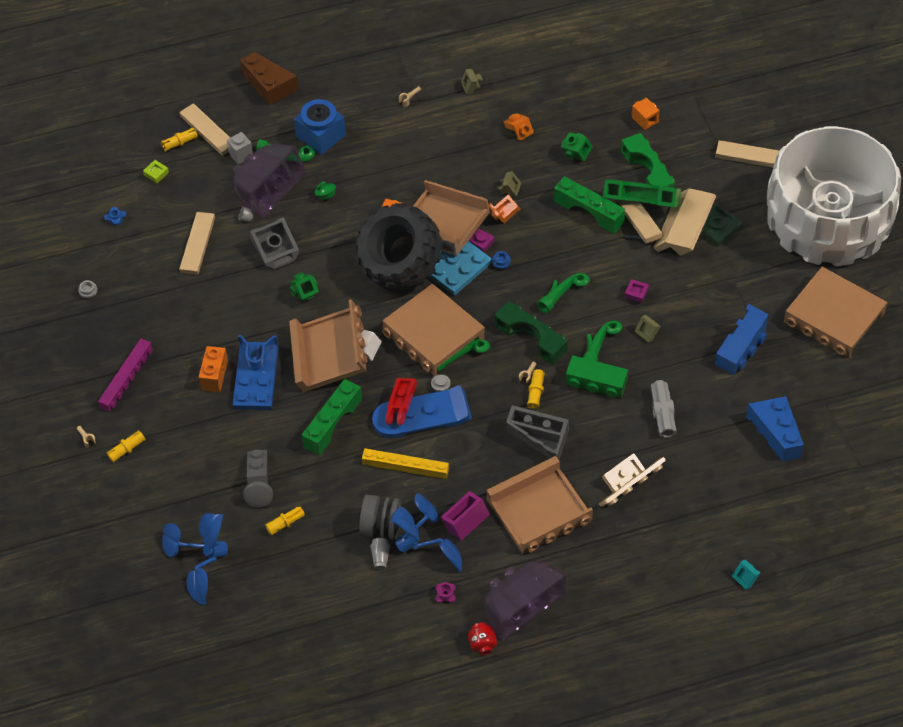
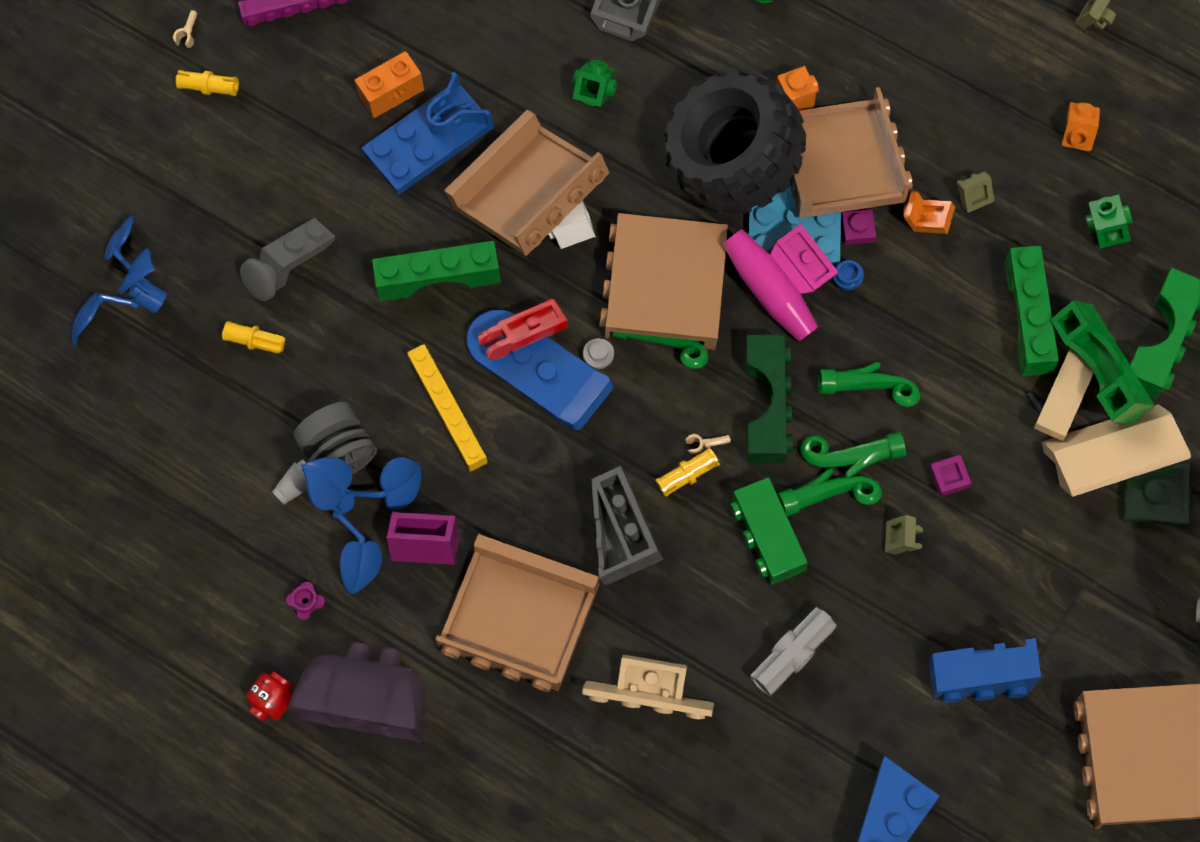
camera: 50 degrees right, 15 degrees up
none -> dark pink plate [723,224,838,342]
none -> green plant [801,432,906,478]

